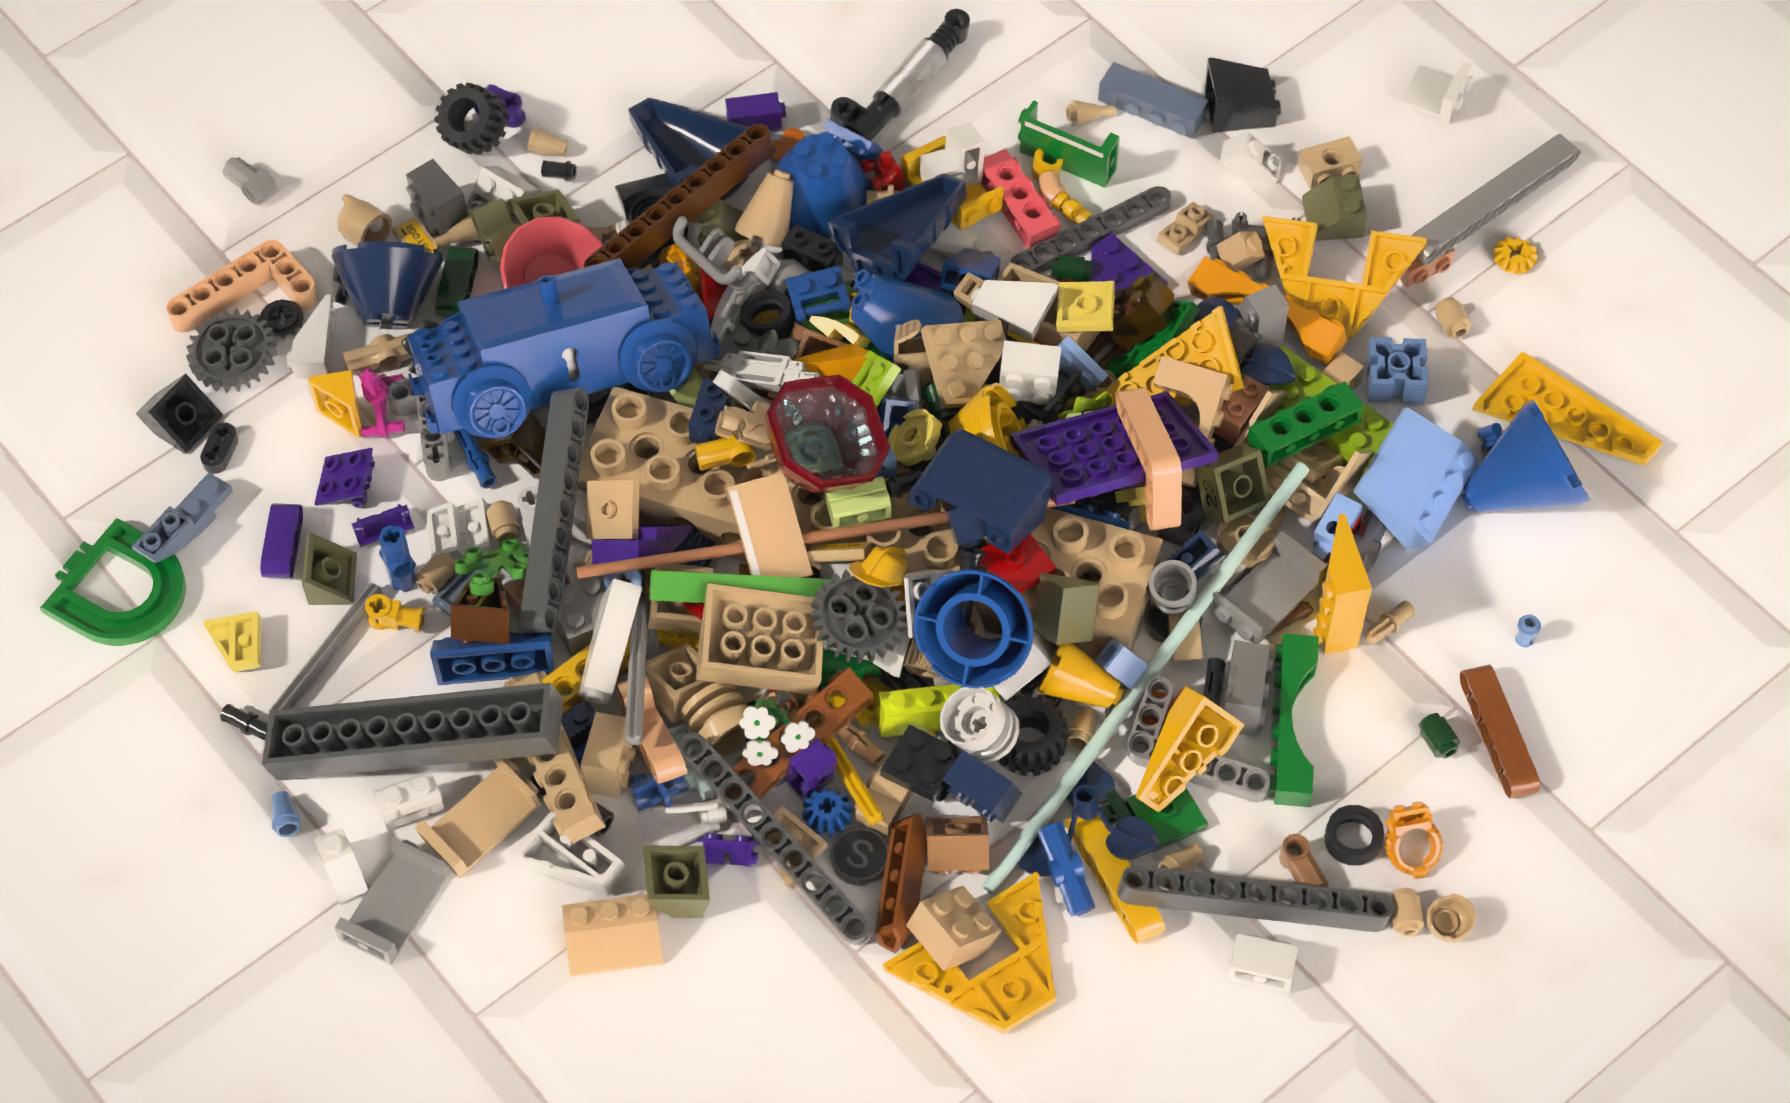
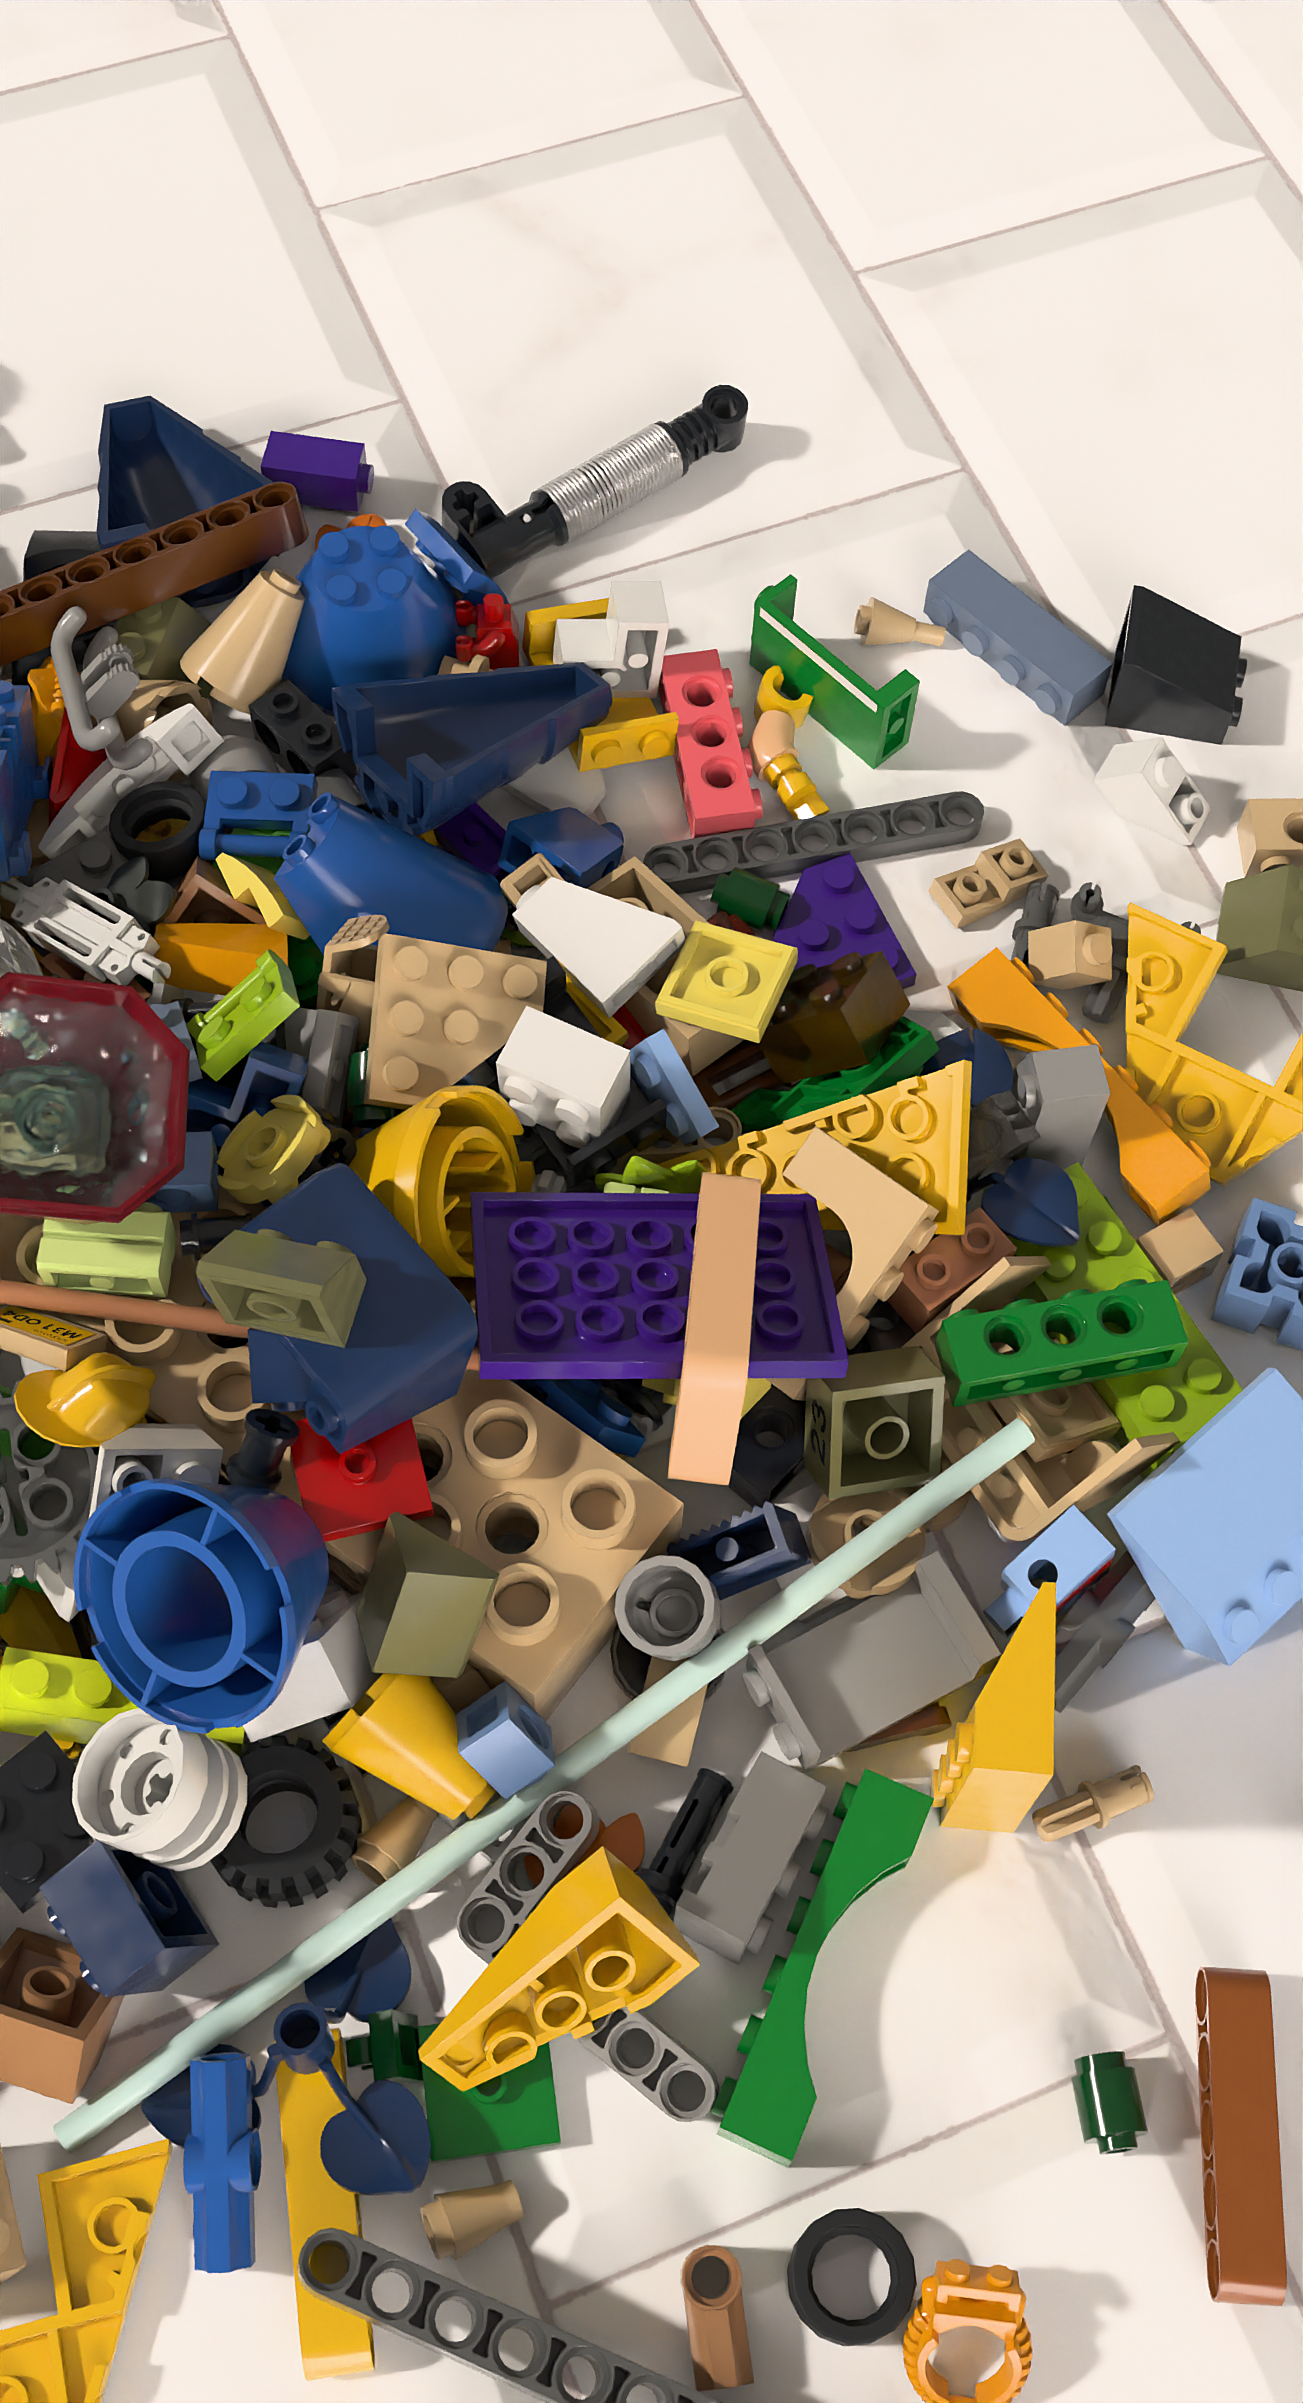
camera: 15 degrees right, 5 degrees up
none -> olive slope [195,1229,367,1348]

